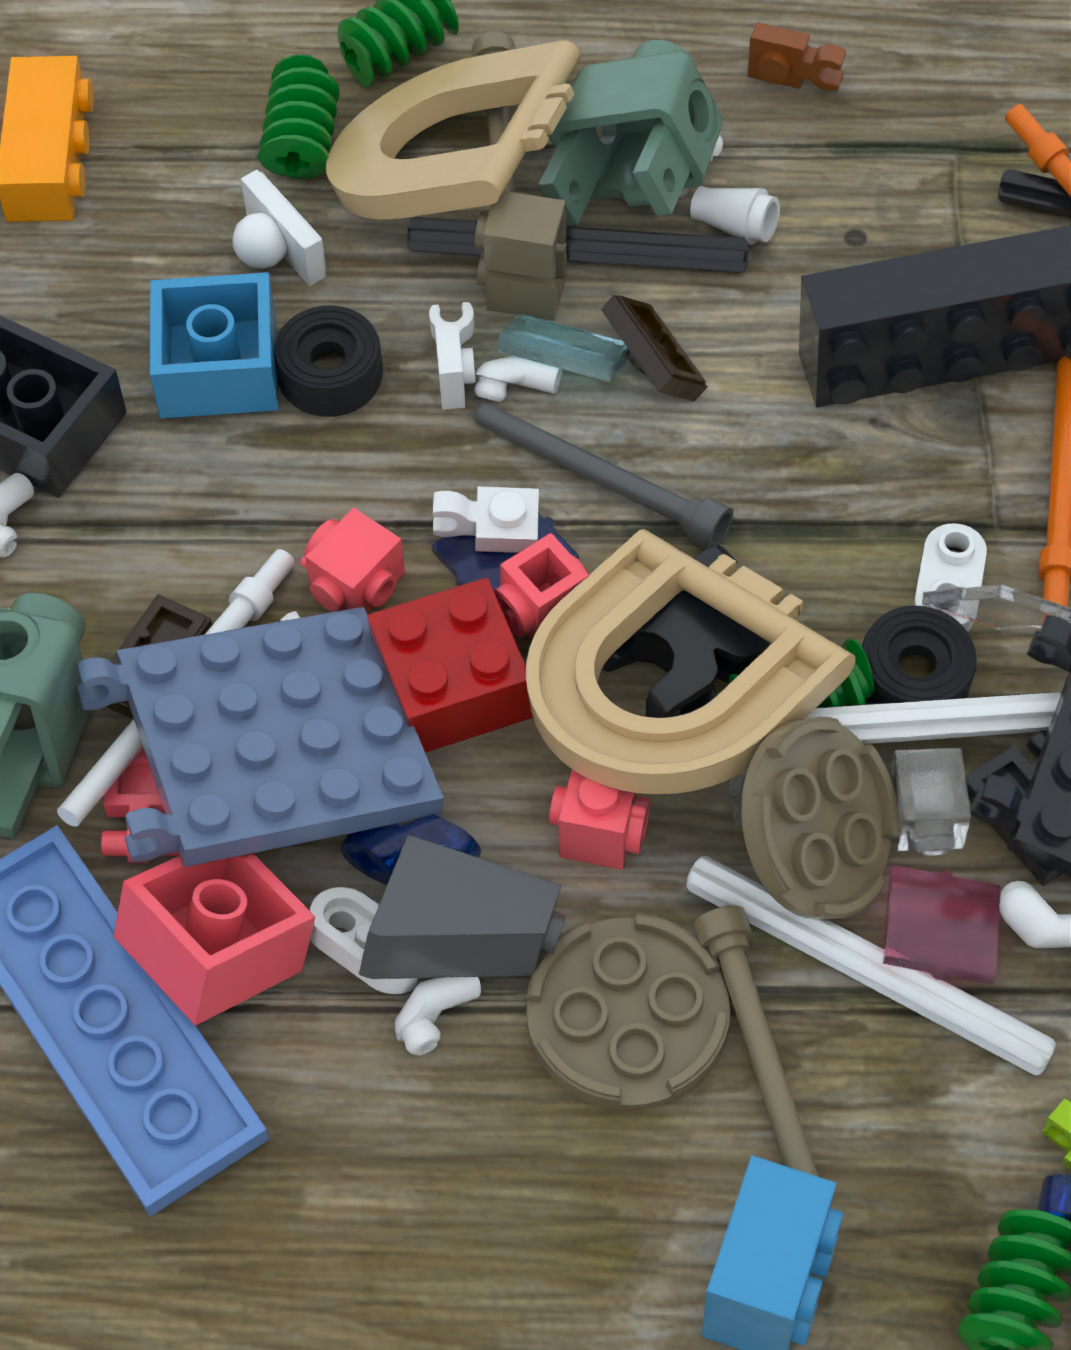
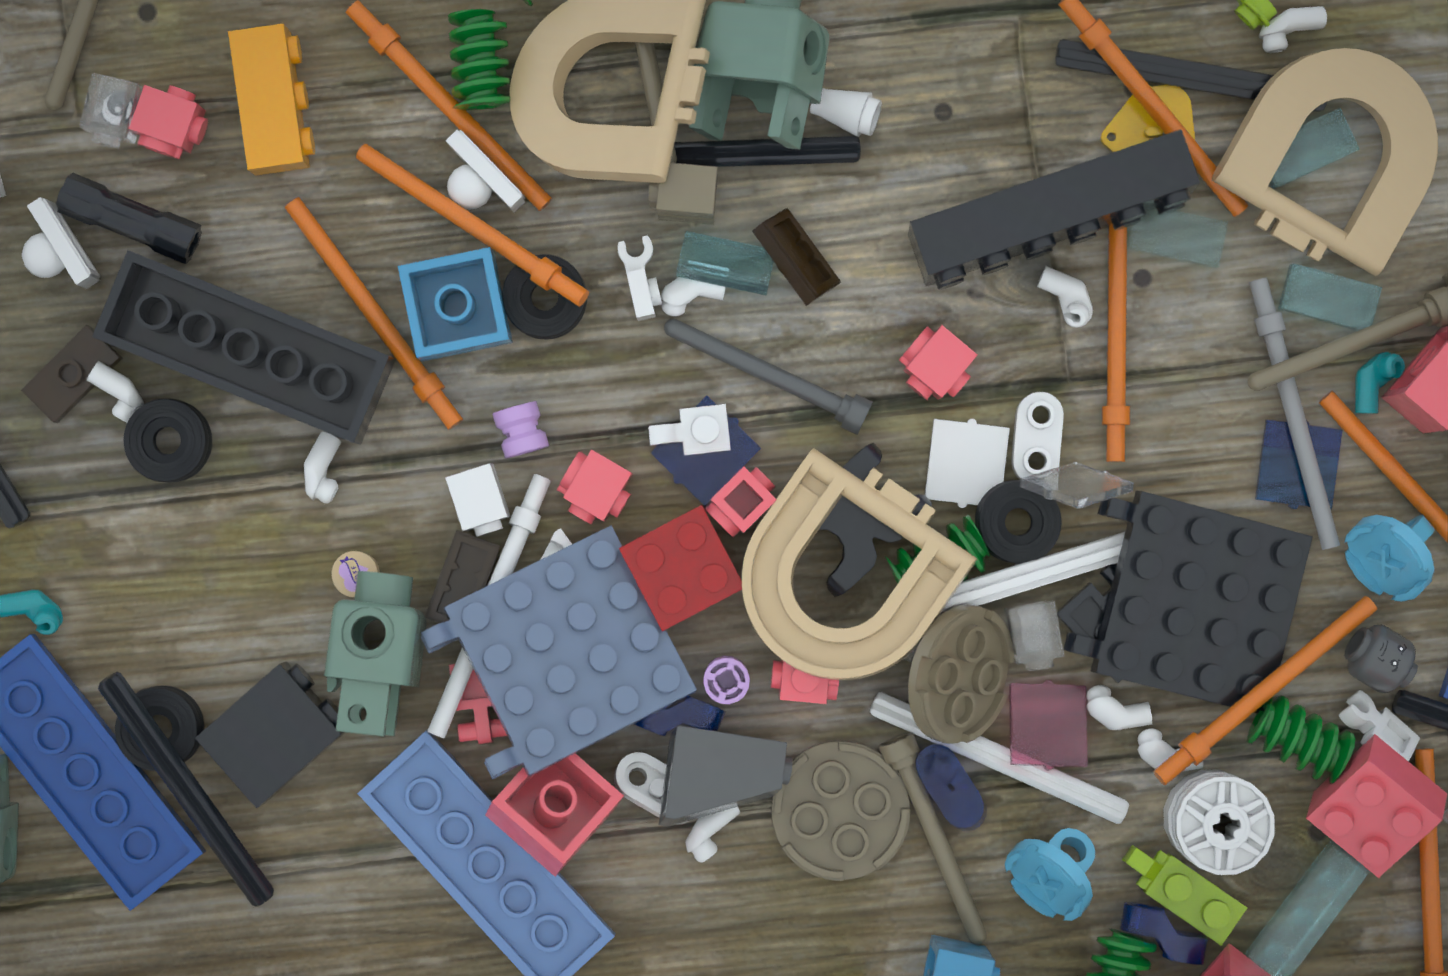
camera: 15 degrees left, 30 degrees up
none -> orange bar [285,197,463,430]
none -> orange bar [345,0,552,211]
none -> orange bar [356,144,589,307]
none -> white brick [446,463,511,537]
none -> lavender wheel [492,401,549,459]
none -> lavender wheel [703,656,750,704]
none -> coral brick [899,325,978,400]
none -> clear blue piece [916,744,987,831]
none -> white piece [925,419,1010,508]
none -> medium azure tile [1004,828,1095,921]
none -> white arm [1037,266,1093,328]

